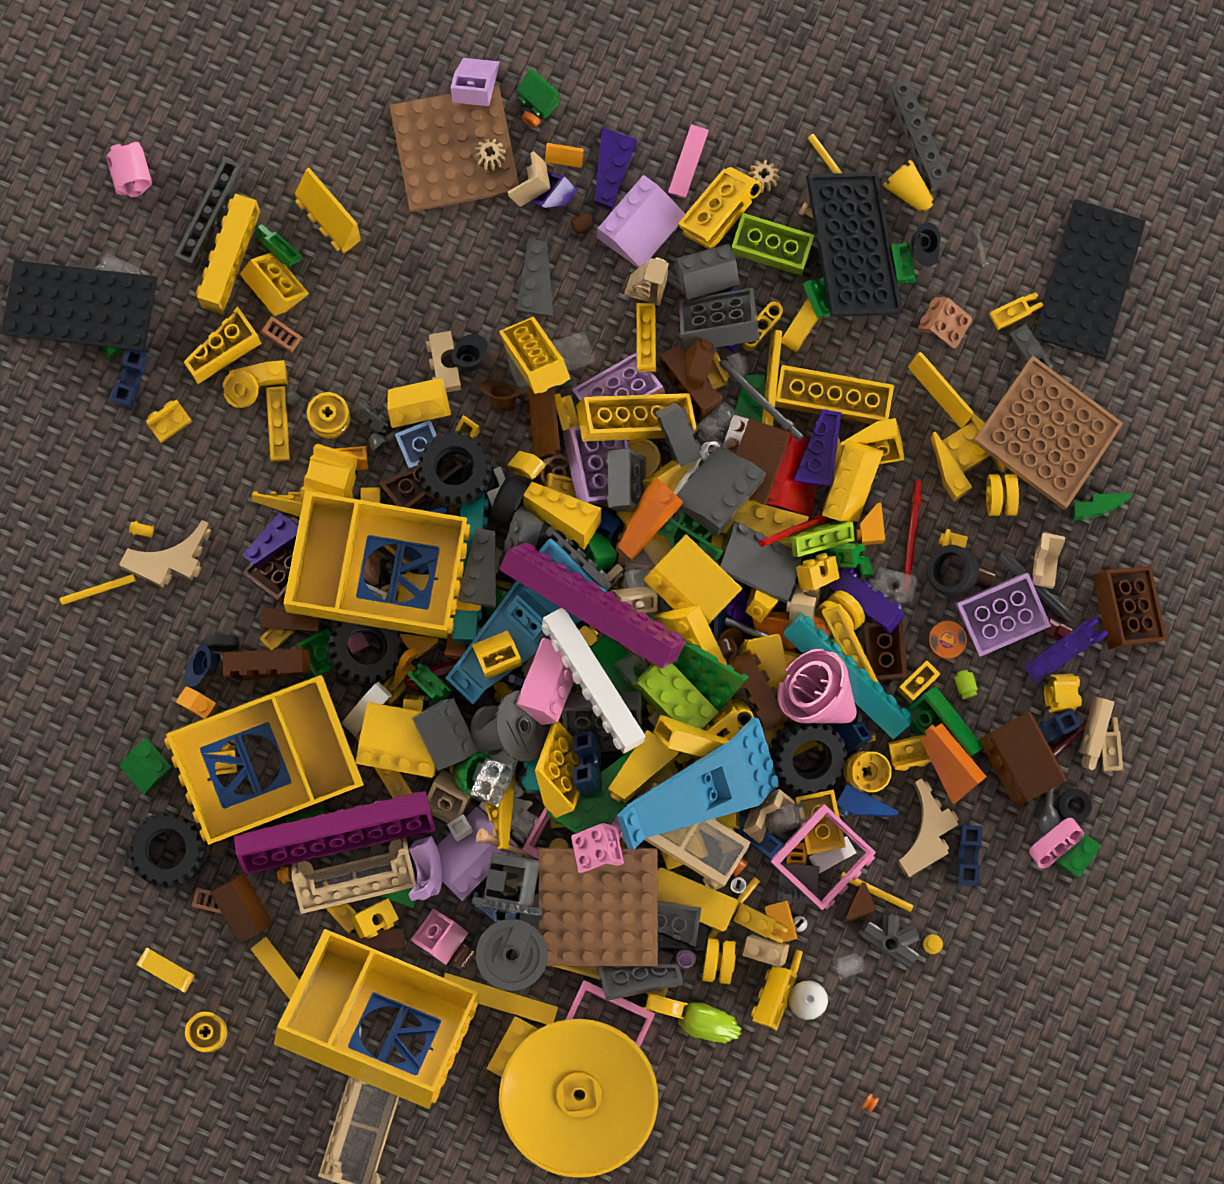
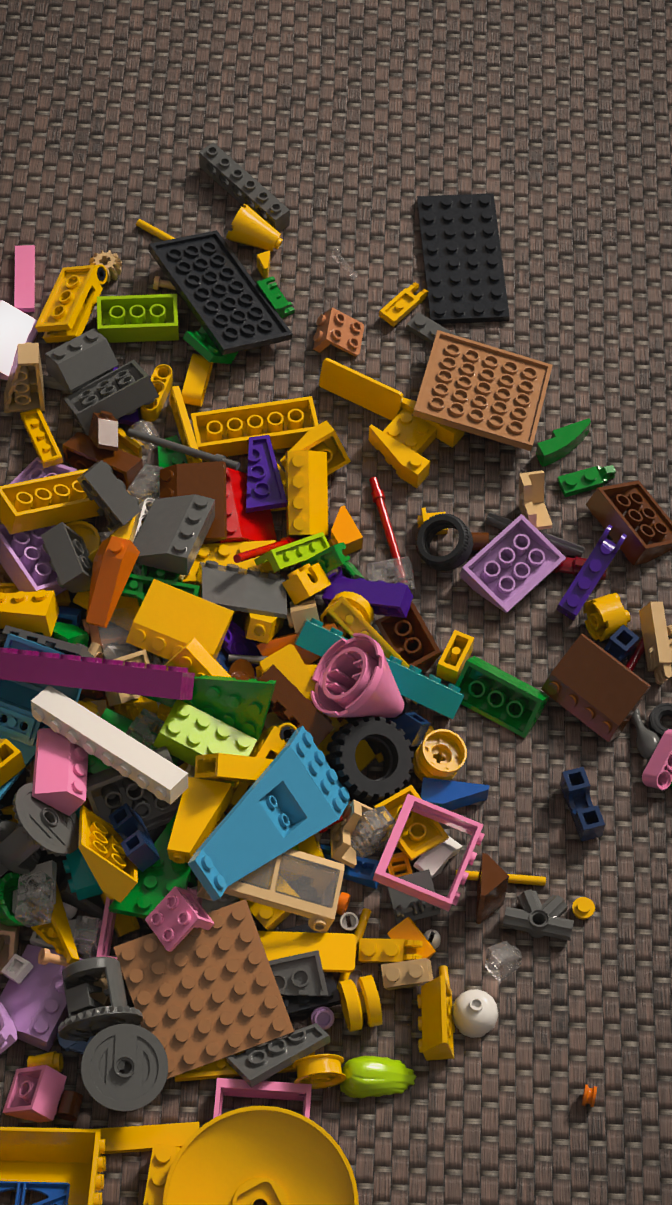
camera: 20 degrees left, 20 degrees down
yellow bracket [888,734,931,771] -> none
tan arch [897,778,959,878] -> none
black piece [911,222,941,267] -> none
orange slope [921,723,987,804] -> none
orange tile [928,621,967,659] -> none
lime brick [954,670,978,699] -> none
yellow wheel [986,474,1019,516] -> none
none -> yellow cone [27,1051,64,1072]
none -> yellow slope [256,251,270,280]
none -> green hinge [557,465,616,497]

